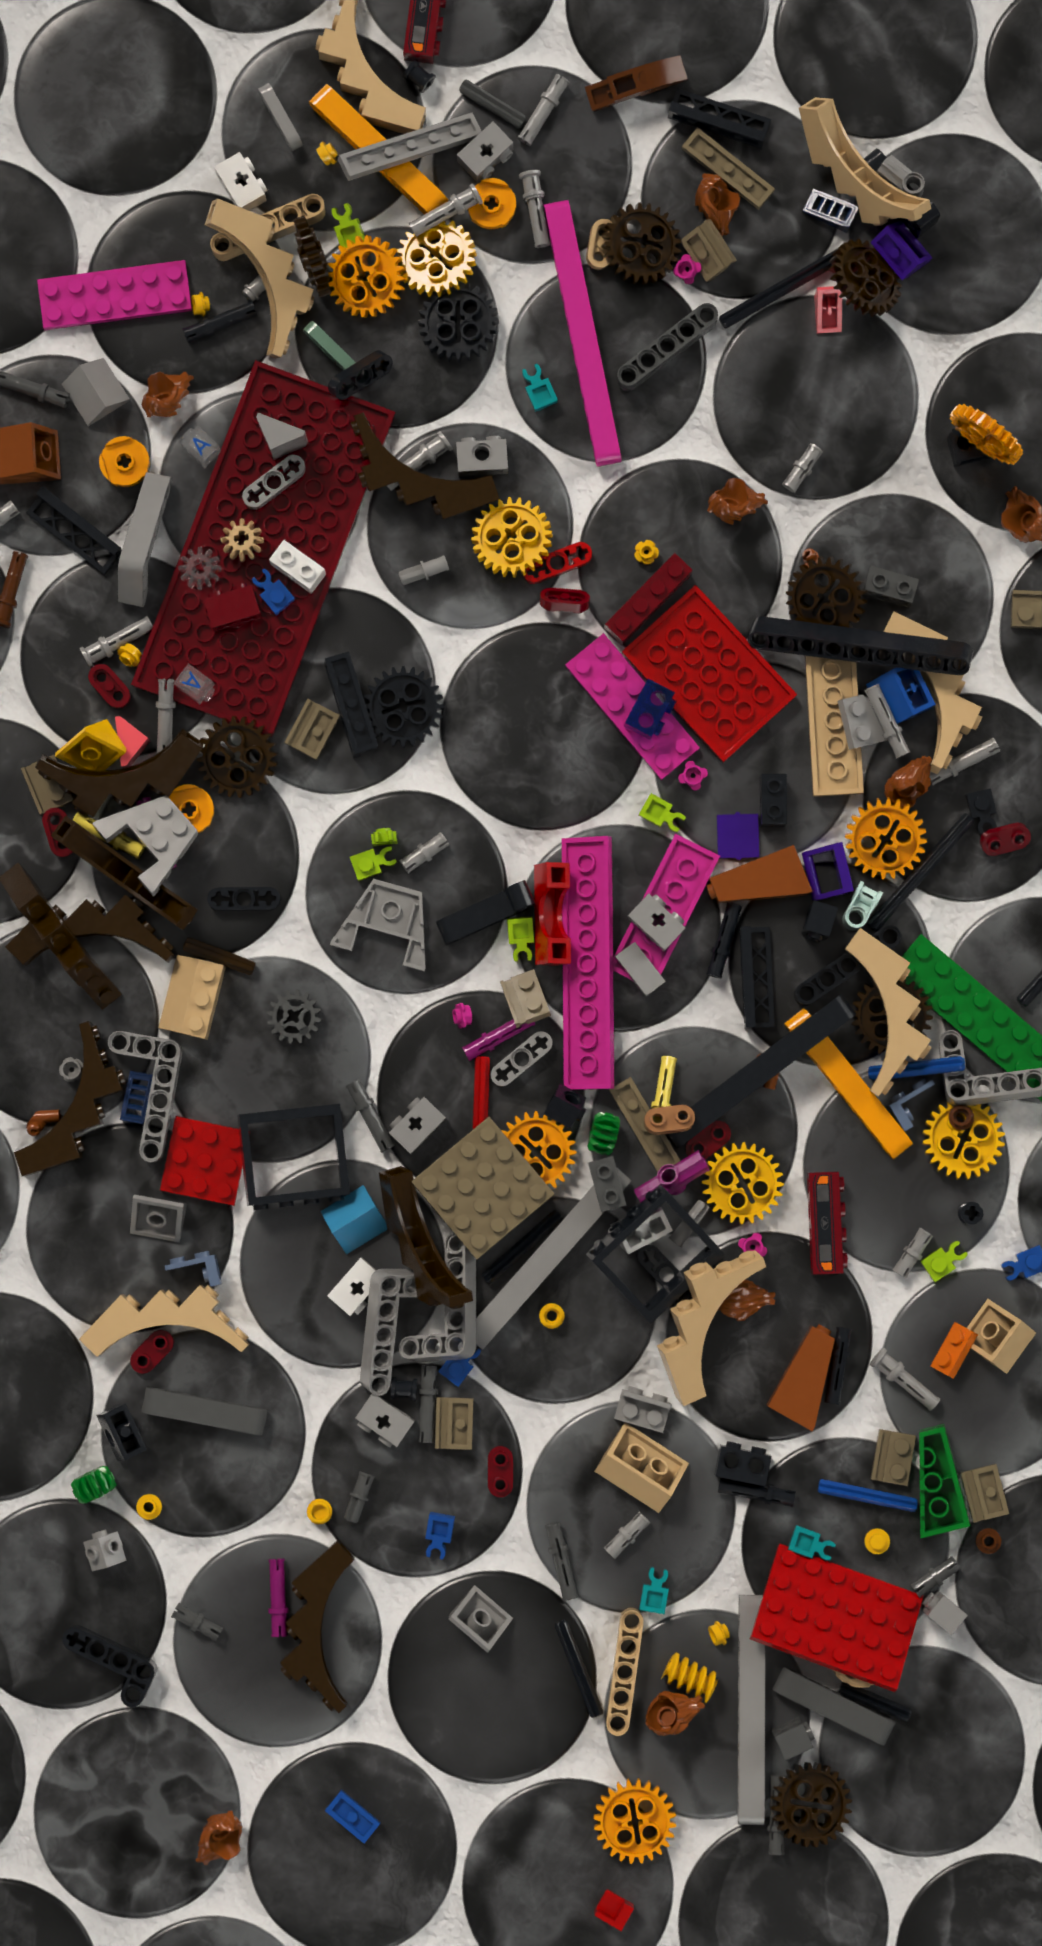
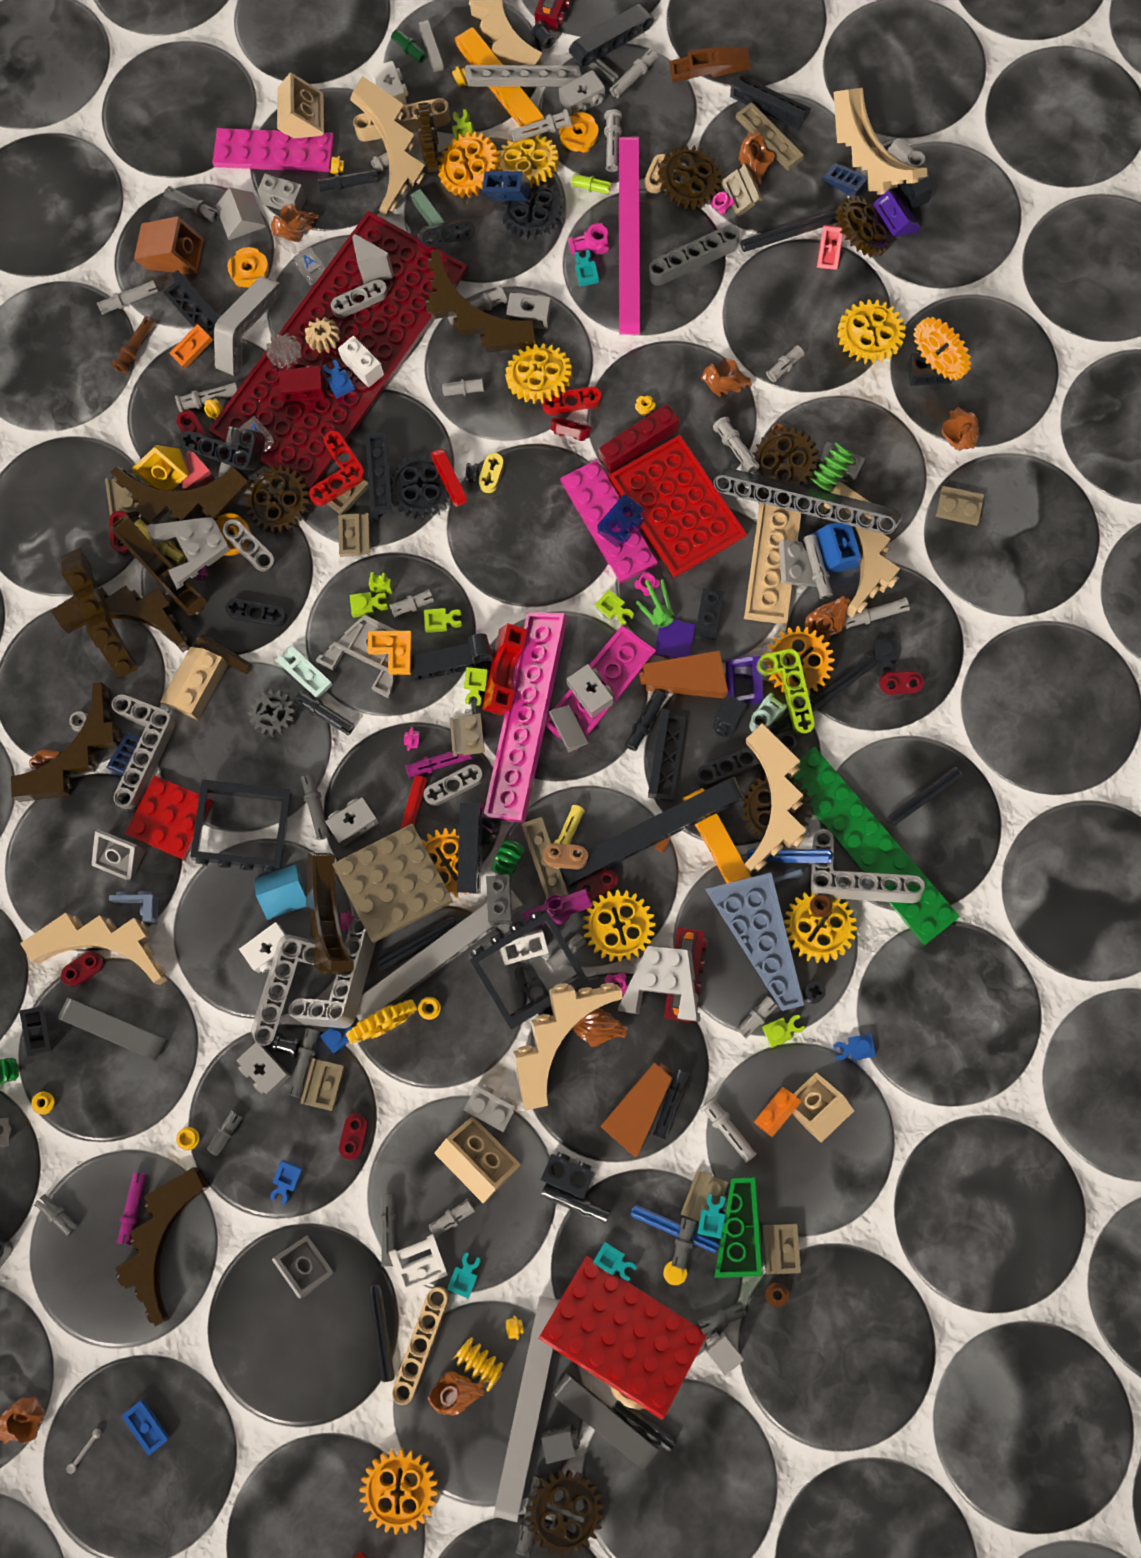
camera: 20 degrees right, 10 degrees down
none -> light grey hinge [66,1429,102,1474]
none -> orange plate [170,324,213,369]
none -> black beam [180,429,266,471]
none -> light grey beam [223,520,274,572]
none -> light grey brick [257,174,306,210]
none -> light aqua plate [276,645,333,700]
none -> tan slope [277,72,324,139]
none -> black pin [294,690,355,736]
none -> red beam [309,431,365,506]
none -> dark tan plate [338,513,371,557]
none -> dark pink plate [339,910,354,934]
none -> yellow gear [346,999,417,1044]
none -> light orange plate [367,631,412,675]
none -> white plate [389,1234,447,1293]
none -> dark green pin [391,28,427,63]
none -> lime plate [424,608,462,633]
none -> red beam [431,448,467,507]
none -> black fence [457,803,484,894]
none -> black bush [466,463,479,482]
none -> light yellow beam [479,453,504,493]
none -> dark blue brick [482,171,530,201]
none -> dark pink connector [568,223,609,255]
none -> black beam [569,4,654,67]
none -> lime axle [571,173,611,194]
none -> wing [618,946,701,1022]
none -> bright green plant [636,579,675,628]
none -> dark grey pin [671,1218,697,1269]
none -> teal plate [698,1194,725,1239]
none -> sand blue wing [705,872,804,1011]
none -> light grey pin [713,417,759,473]
none -> lime beam [757,649,815,735]
none -> bright green piece [811,442,855,492]
none -> yellow gear [837,299,906,364]

